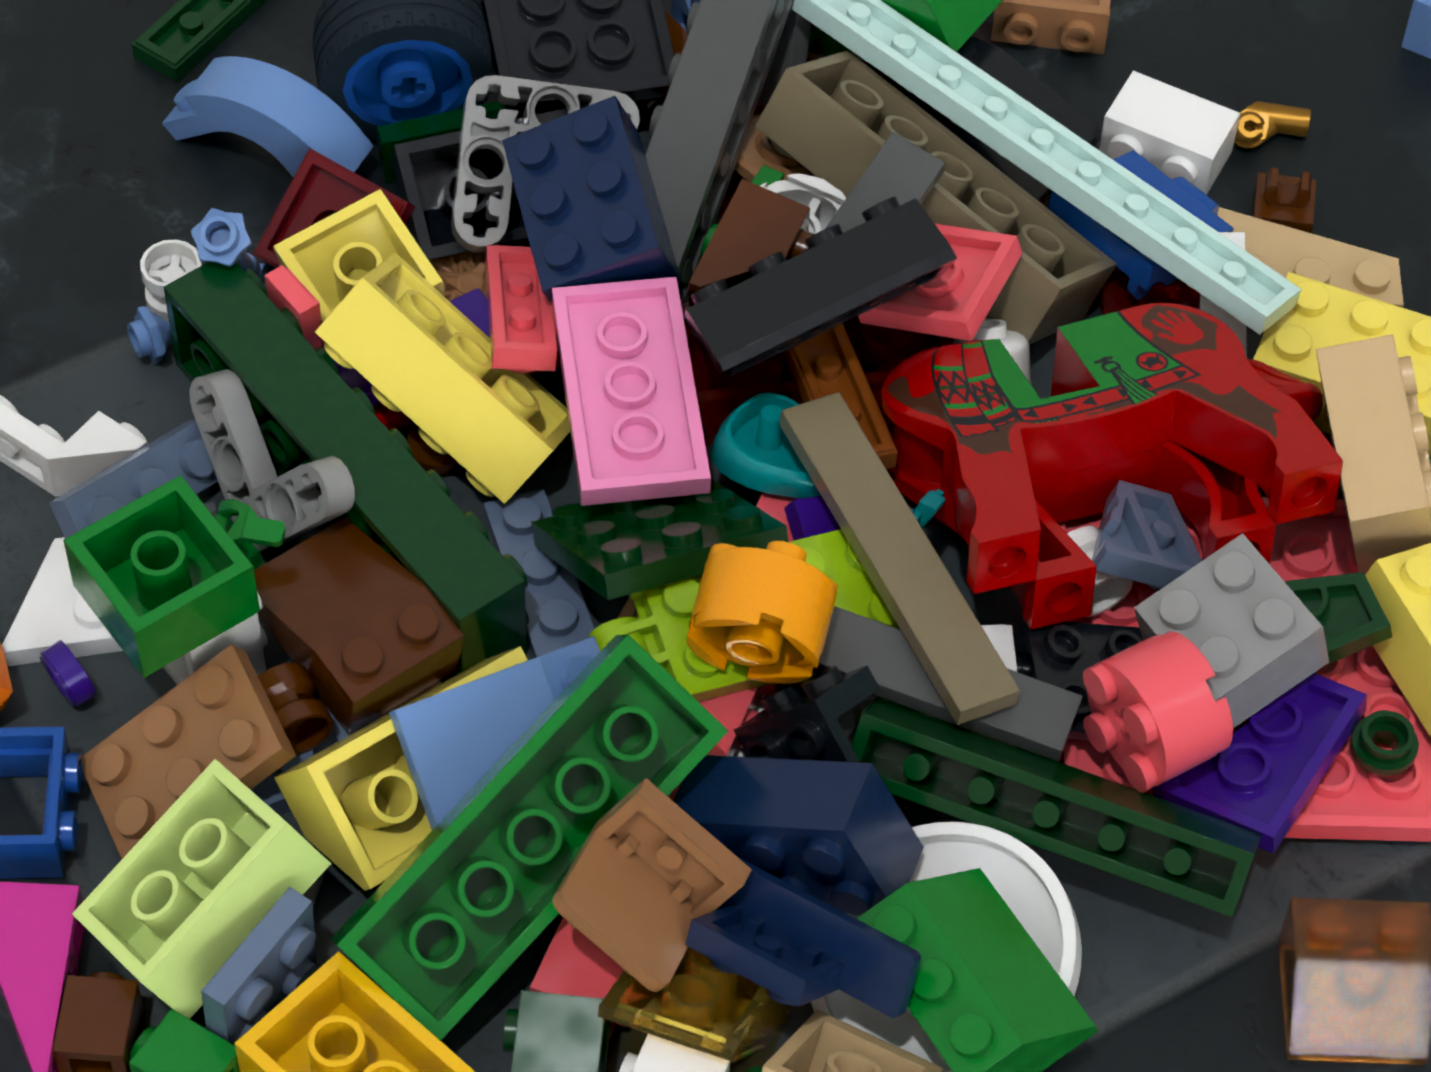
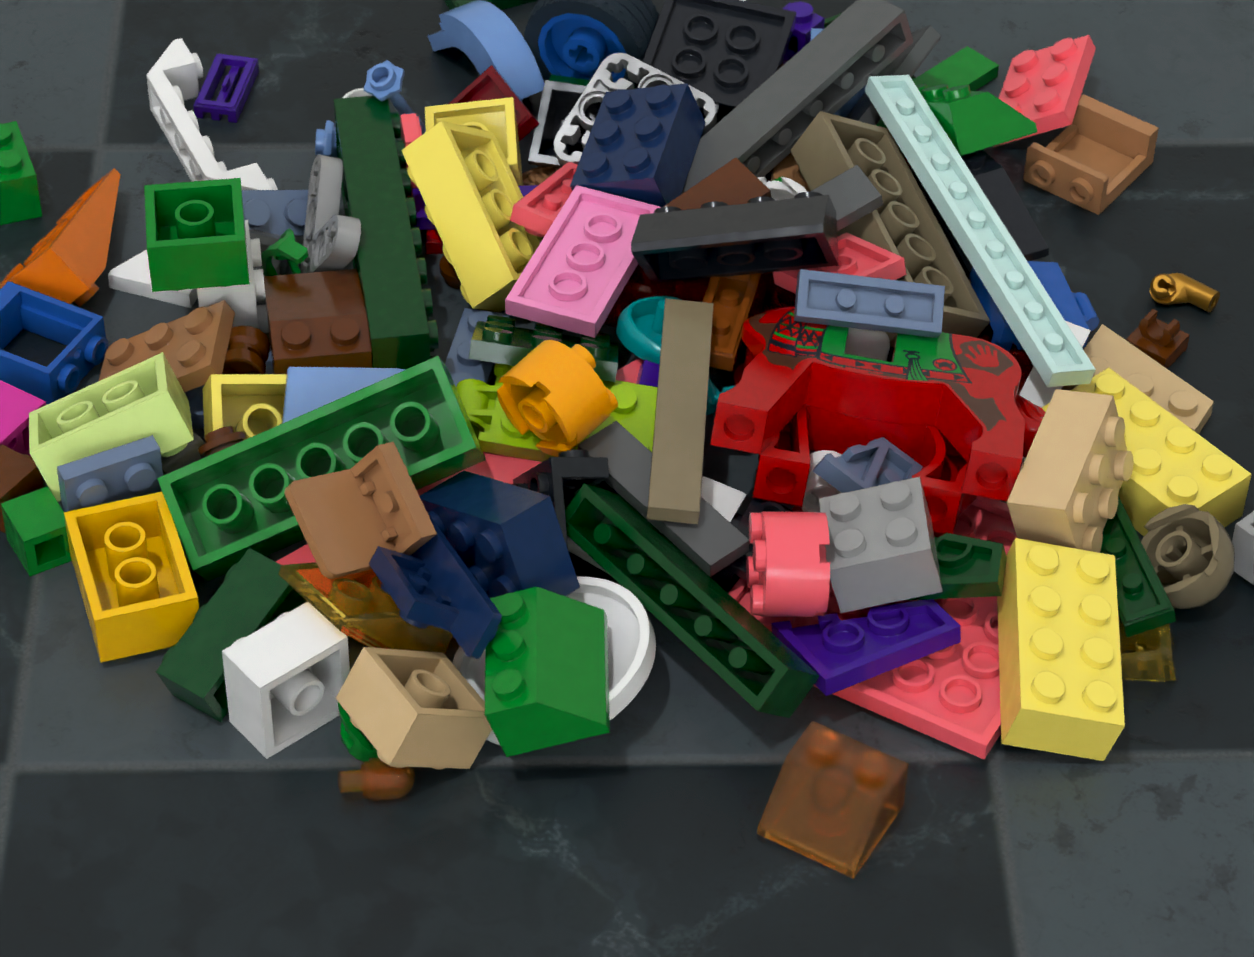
camera: 30 degrees right, 10 degrees down
dark purple tile [39,640,97,707] -> none
white brick [1099,71,1240,195] -> none
dark green plate [1350,710,1419,776] -> none
none -> reddish brown plate [198,426,248,458]
none -> sand blue plate [794,269,945,338]

